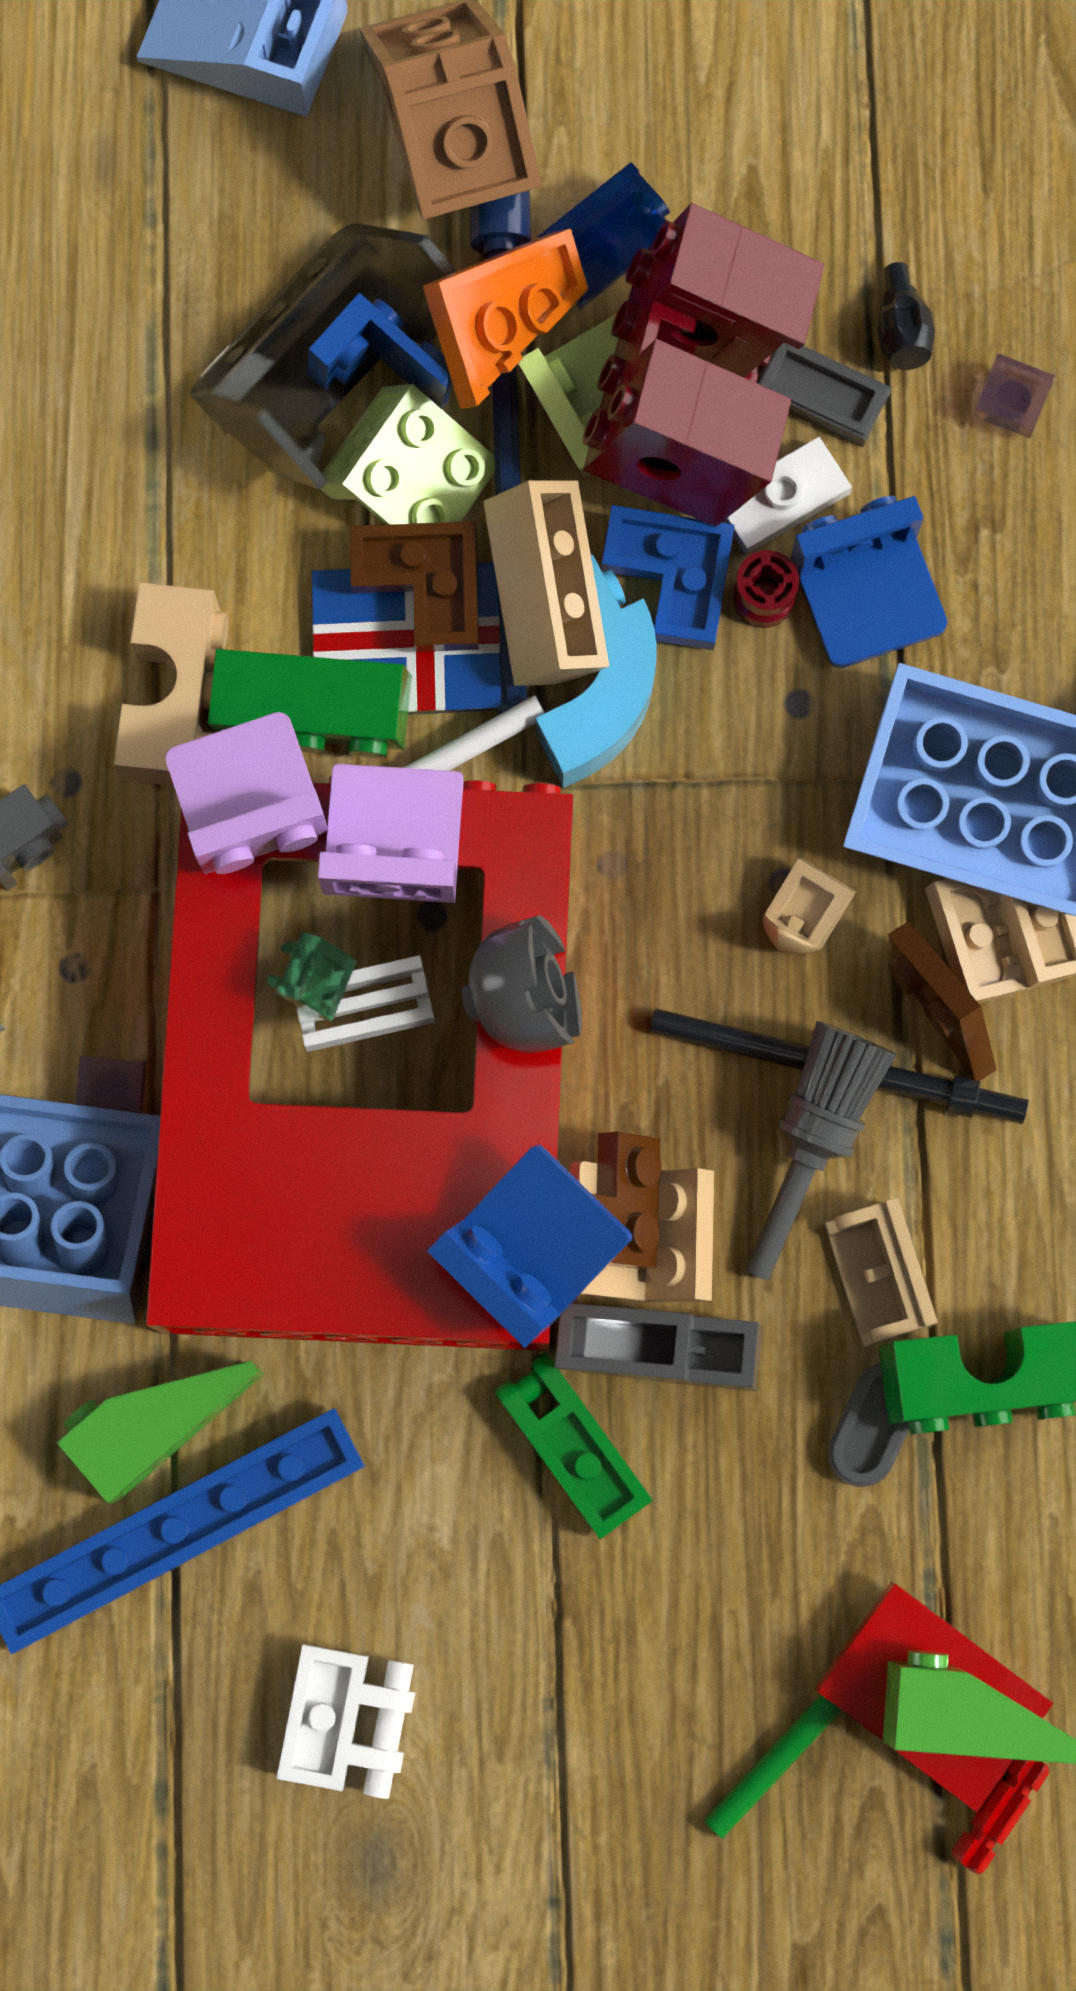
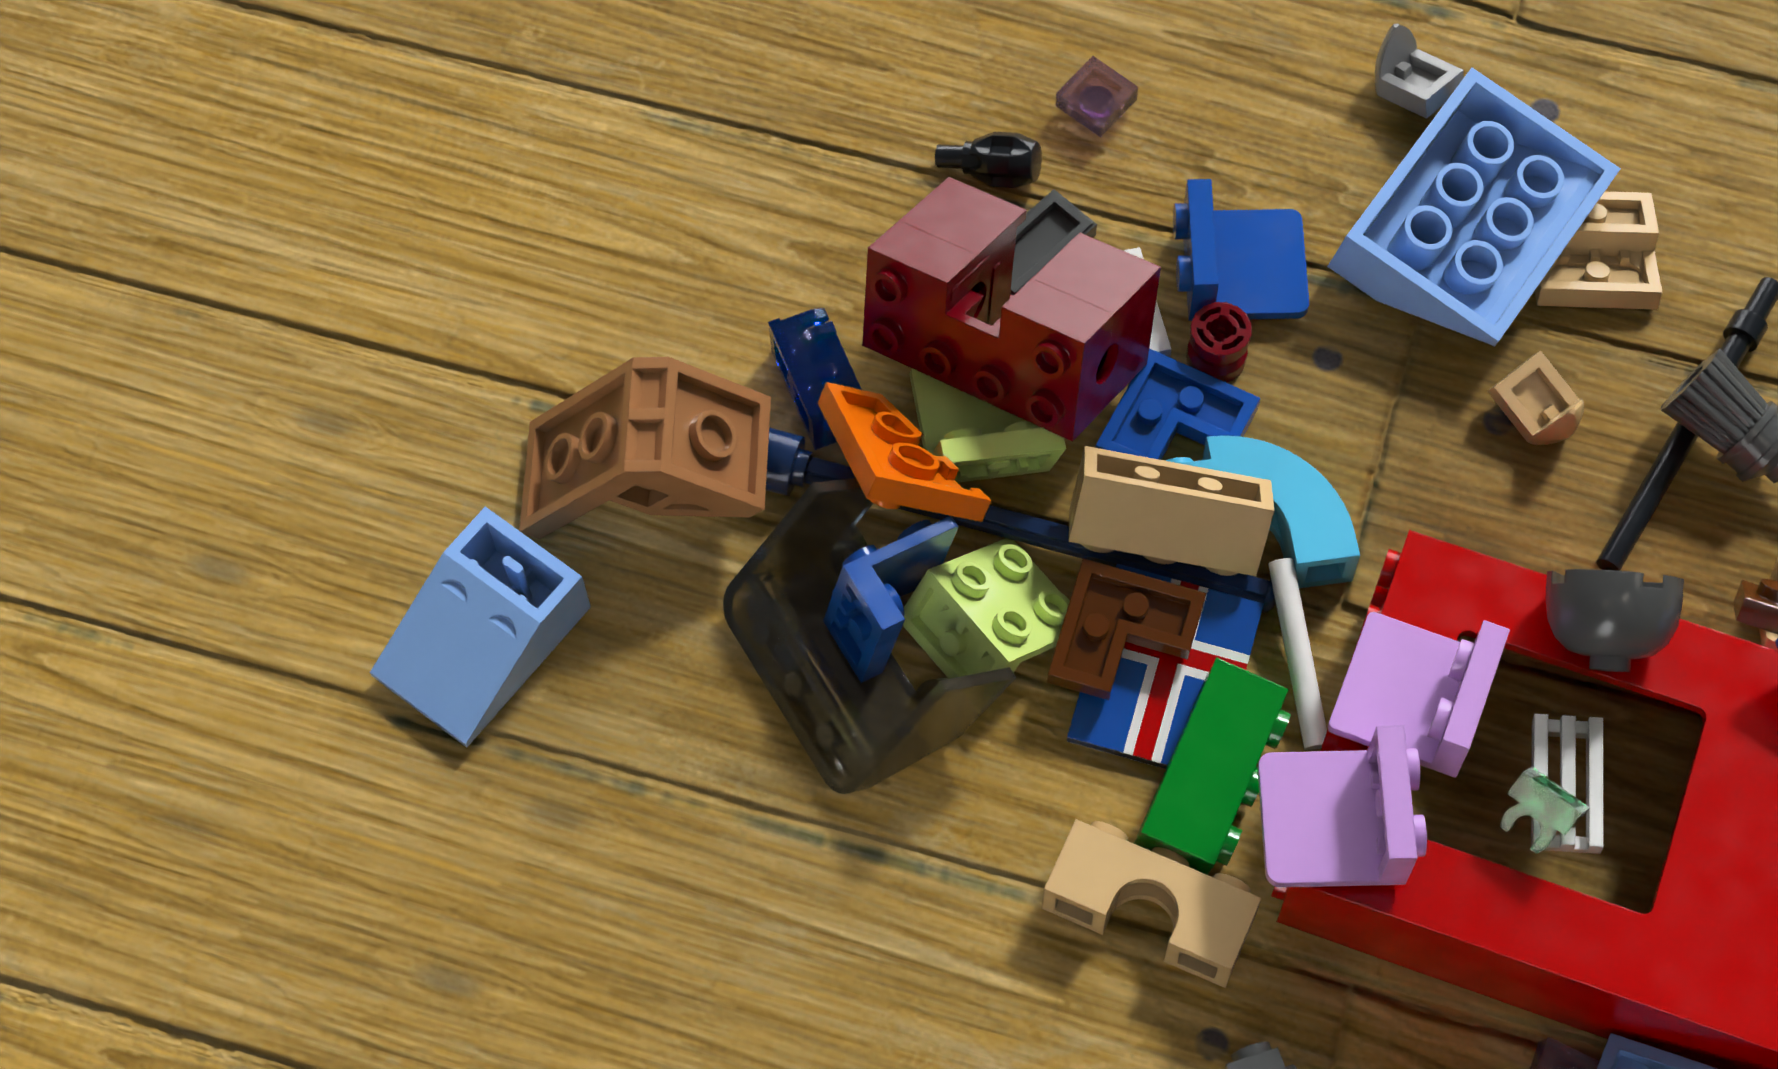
camera: 70 degrees left, 15 degrees down
reddish brown wing [888,921,997,1081] -> none

